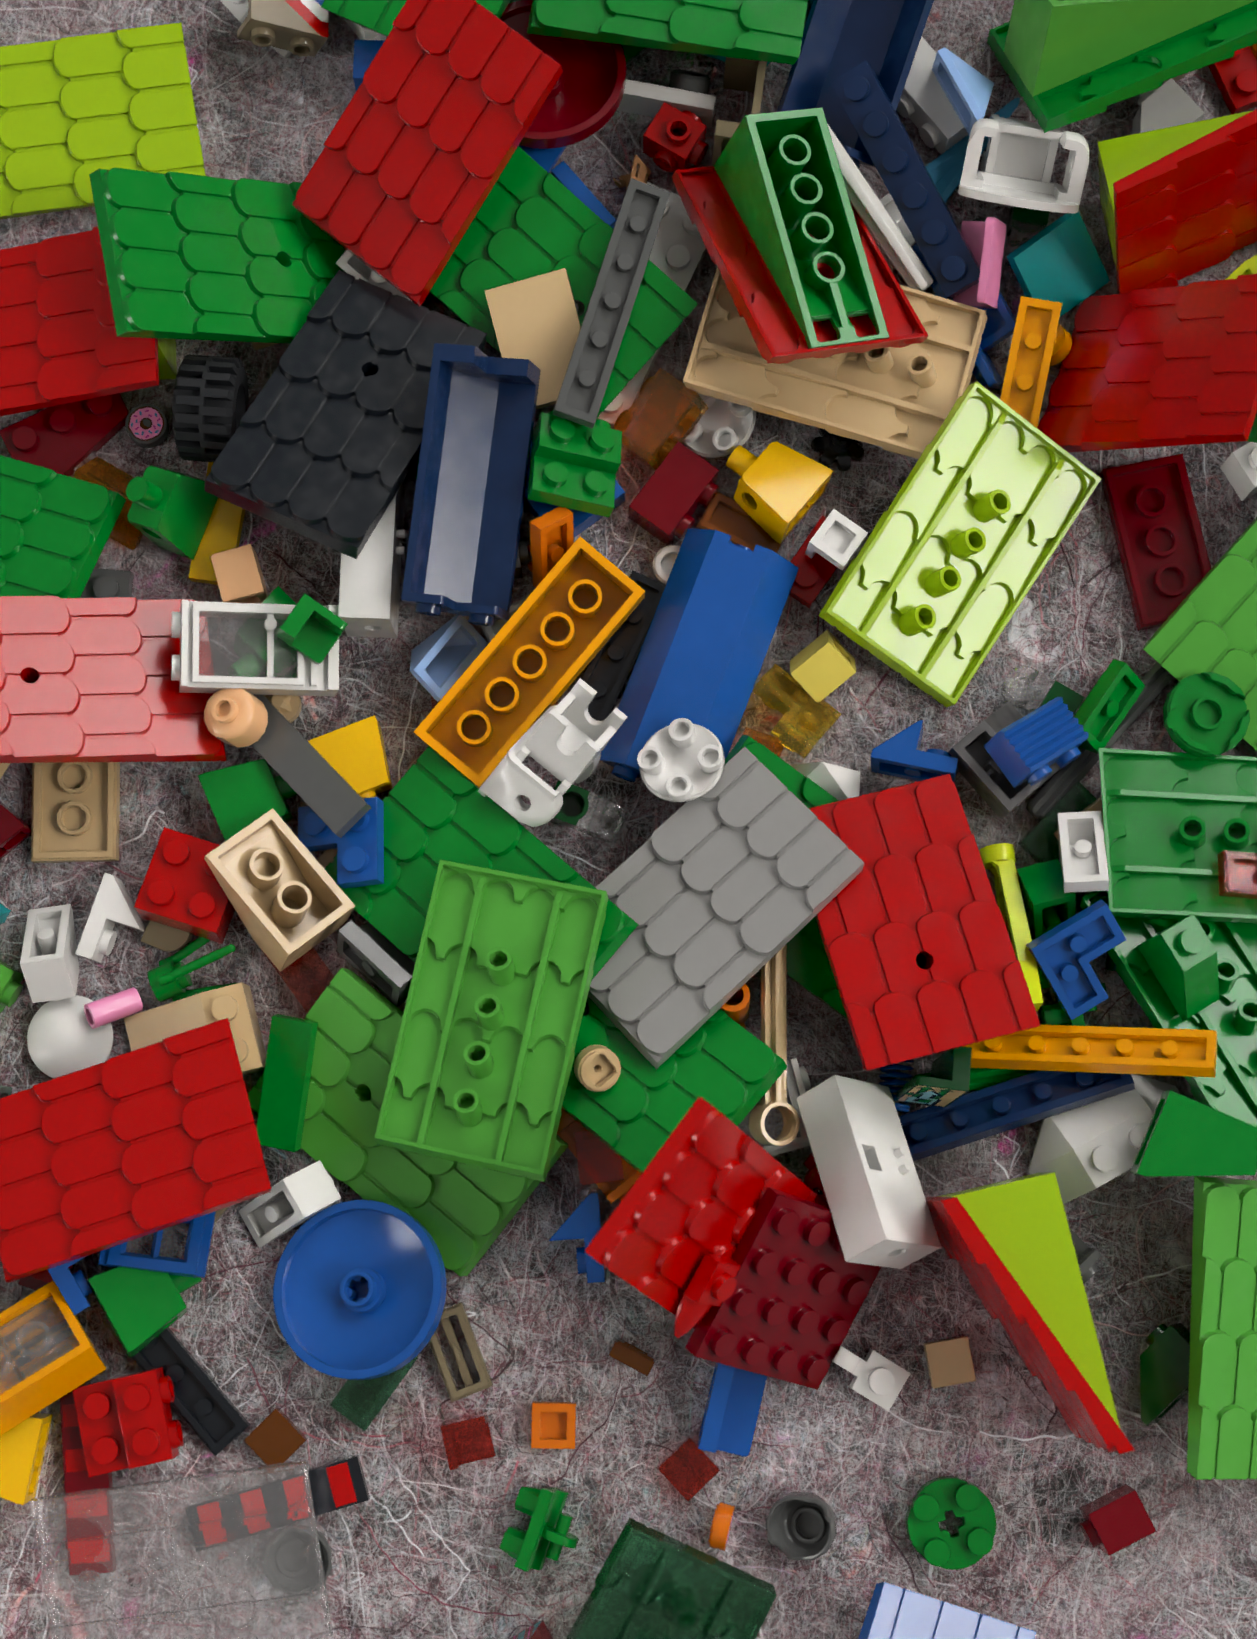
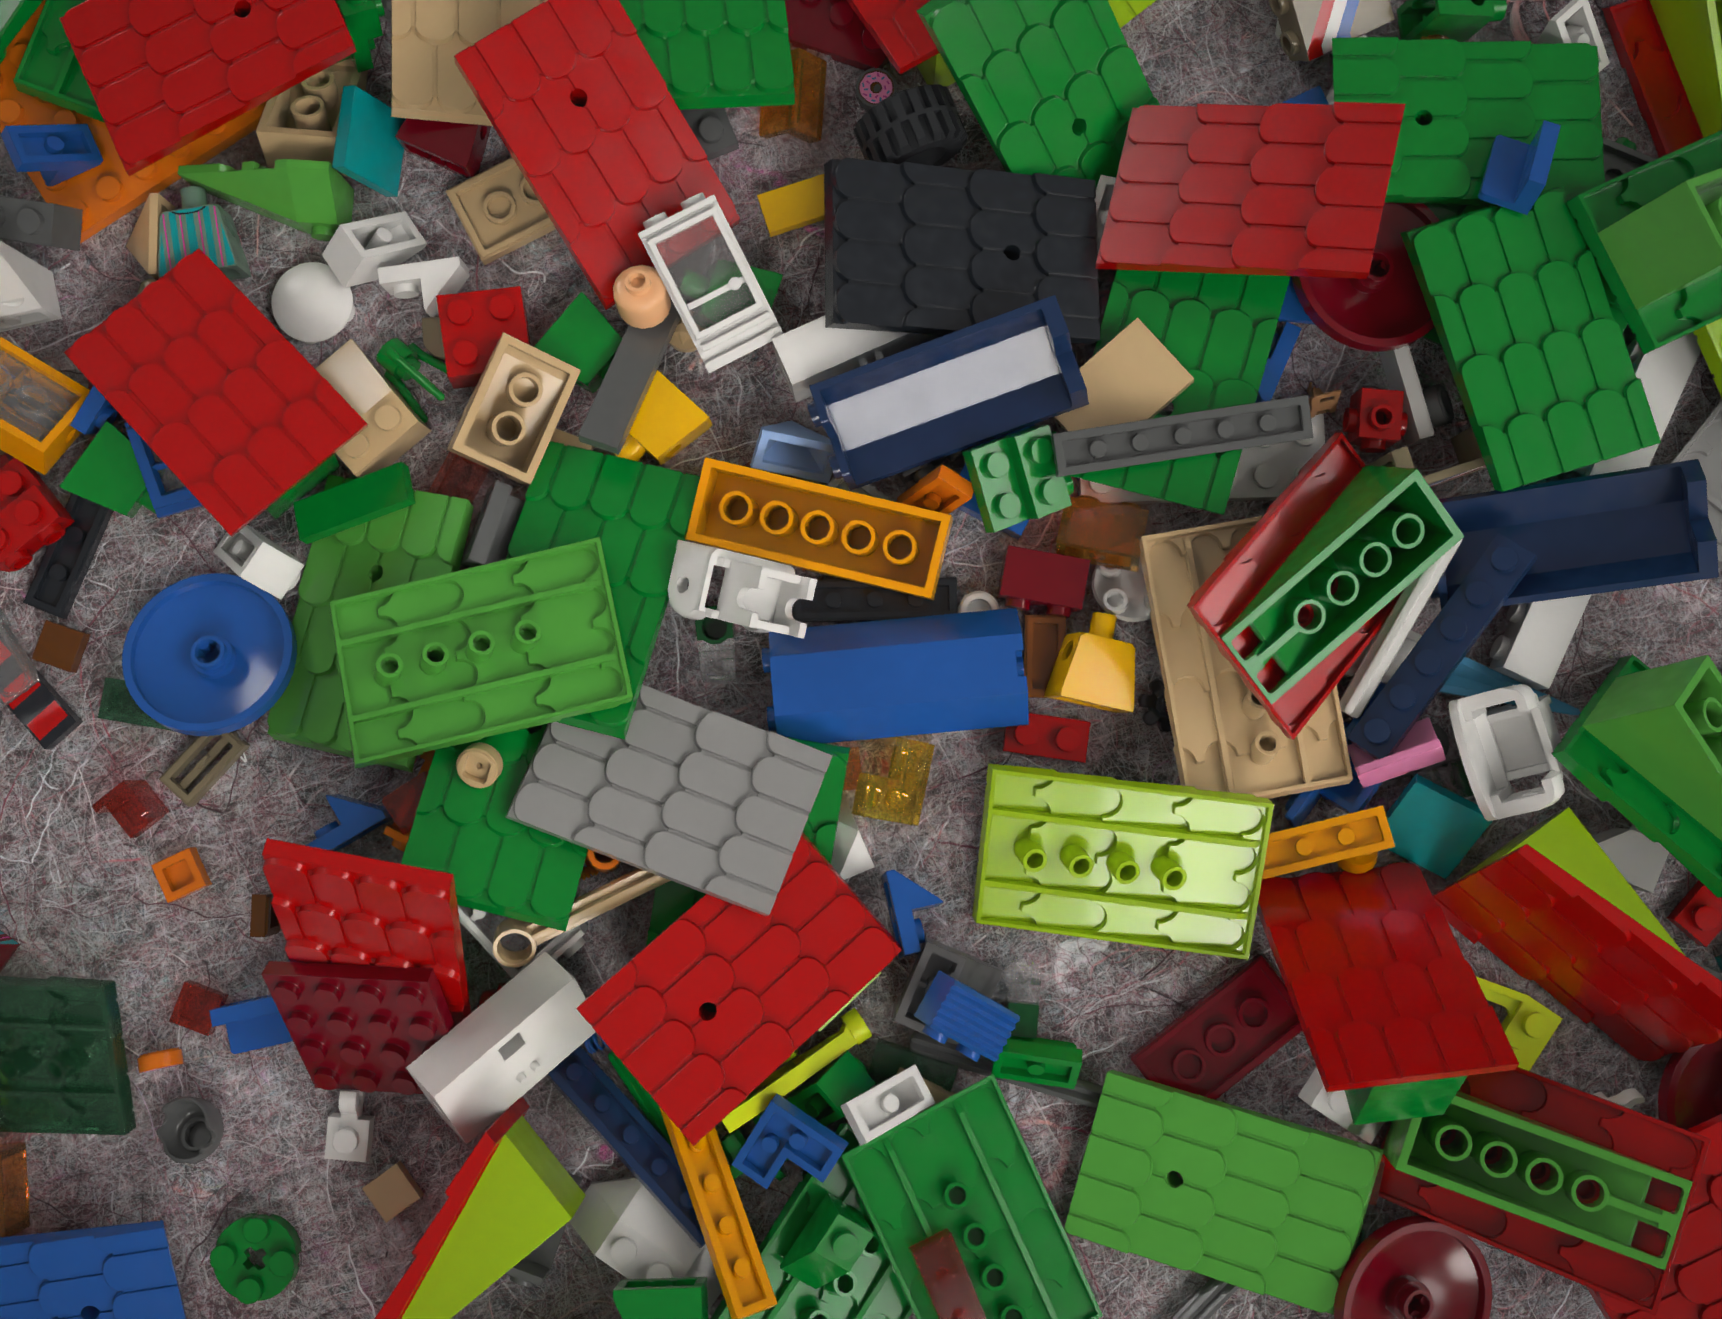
camera: 70 degrees right, 5 degrees up
bright pink piece [84,987,143,1029] -> none
green torso [126,465,218,560] -> none
light nougat panel [211,544,268,603] -> none
green panel [276,593,348,664] -> none
blue plate [298,797,384,889] -> none
green hips [500,1486,579,1572] -> none
white dish [637,718,725,802] -> none
red plate [674,1253,741,1338] -> none
light yellow panel [790,629,856,702] -> none
white panel [805,509,868,570] -> none
dark green panel [896,1046,972,1107] -> none
light blue slope [932,47,994,136] -> none
green tile [1163,672,1250,757] -> none

